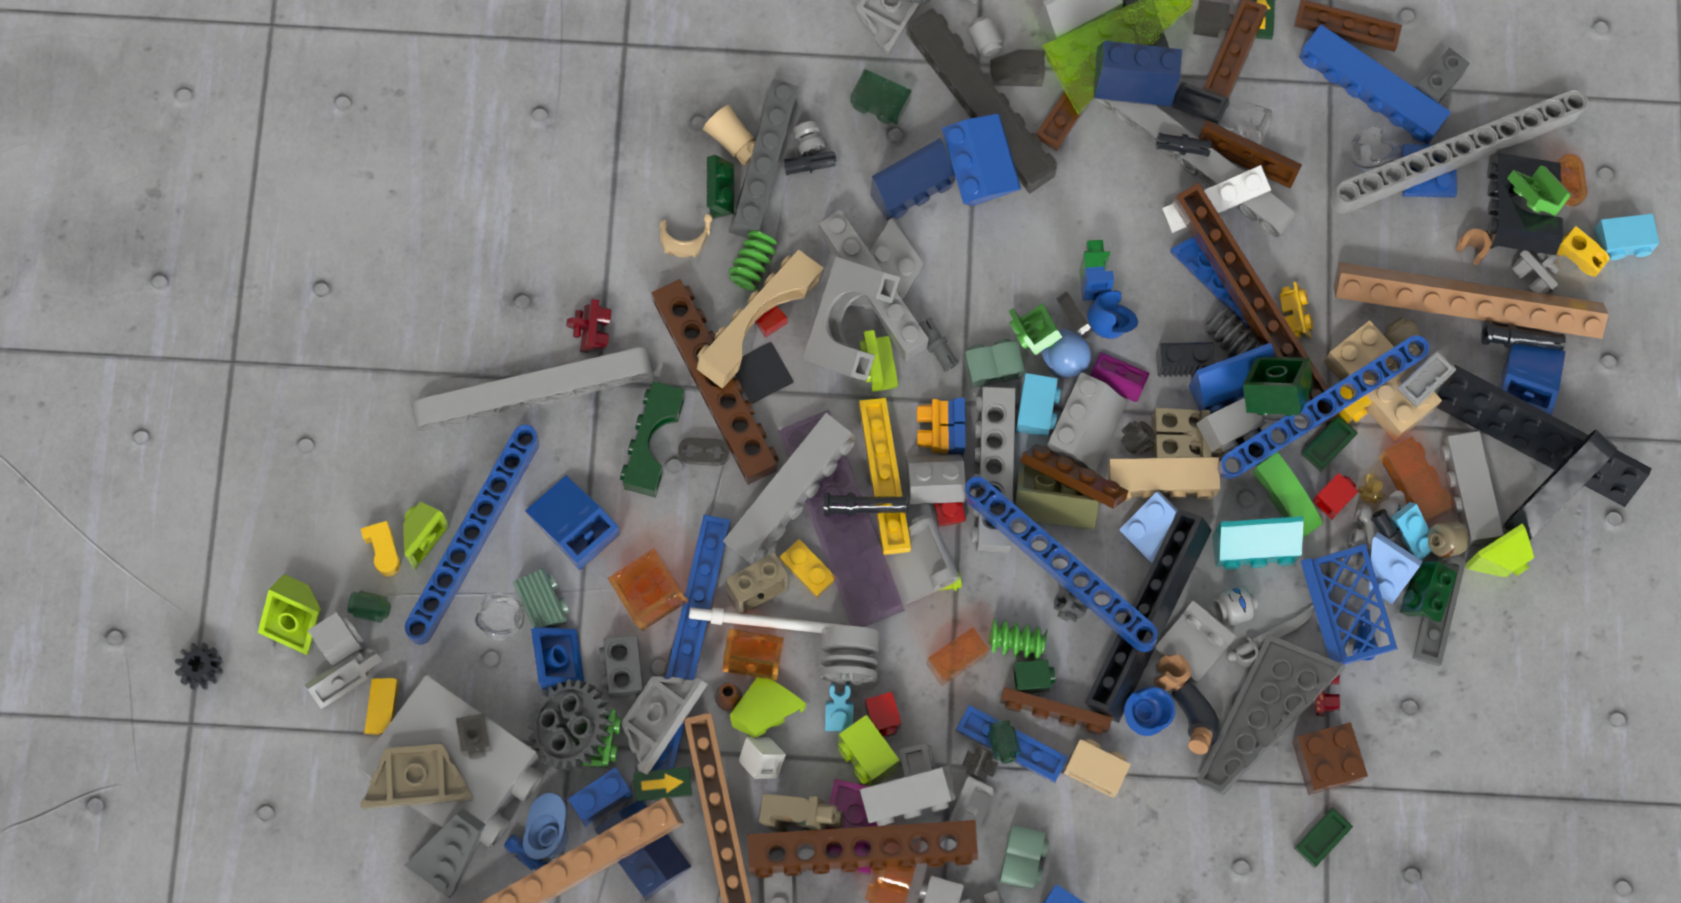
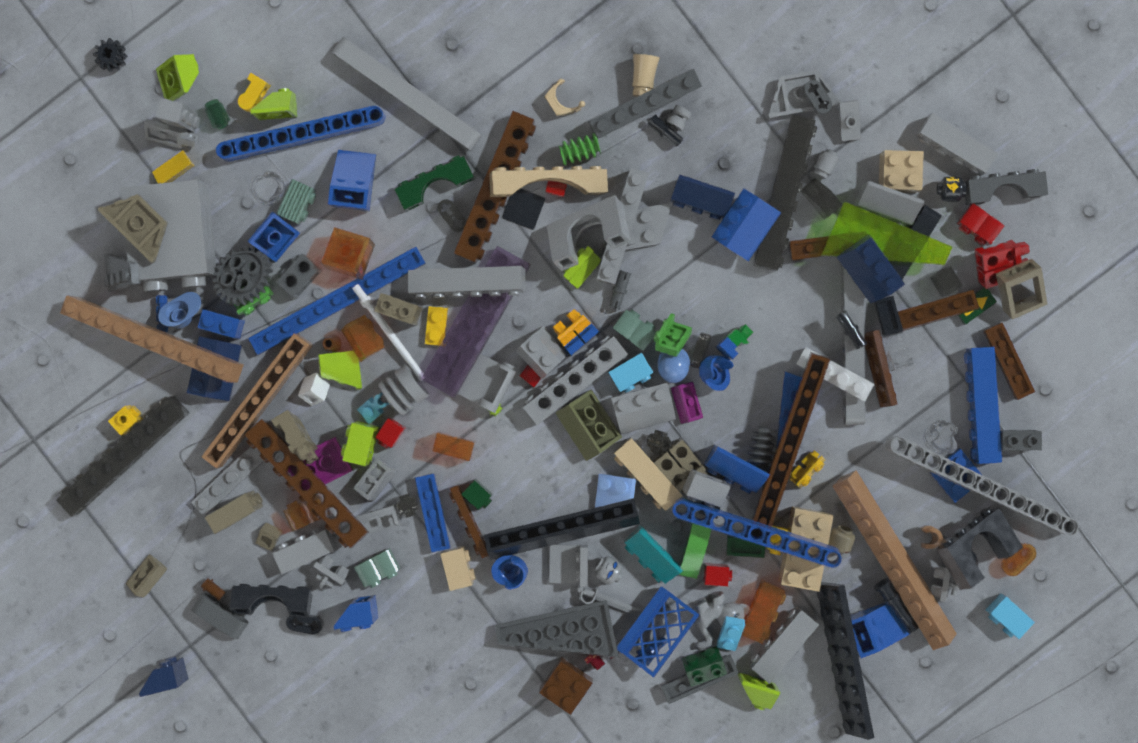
camera: 50 degrees right, 15 degrees up
clear smoke brick [456,713,492,759] -> none
dark red hips [566,299,612,353] -> none
light grey wing [621,676,708,775] -> none
dark green tile [633,767,692,802] -> none
dark green bracket [707,155,734,219] -> none
black pin [824,492,908,517] -> none
clear green brick [850,69,912,125] -> none
yellow plate [859,398,911,555] -> none
light grey slope [860,765,955,826] -> none
blue beam [965,477,1158,652] -> none
bright green piece [988,617,1048,661] -> none
clear green brick [988,720,1022,764] -> none
reddish brown plate [1020,444,1129,509] -> none
dark grey gear [1054,588,1088,622] -> none
piece [1153,654,1220,754] -> none
black brick [1156,342,1215,377] -> none
dark green brick [1243,356,1313,416] -> none
dark green tile [1294,807,1353,868] -> none
clear yellow plate [1358,473,1385,503] -> none
light blue wing [1369,532,1423,604] -> none
black pin [1370,509,1413,555] -> none
light grey plate [1397,350,1456,408] -> none
dark tan head [1428,520,1469,558] -> none
beam [1503,429,1618,541] -> none
bright green bracket [1507,165,1571,216] -> none
yellow leg [1557,226,1610,277] -> none

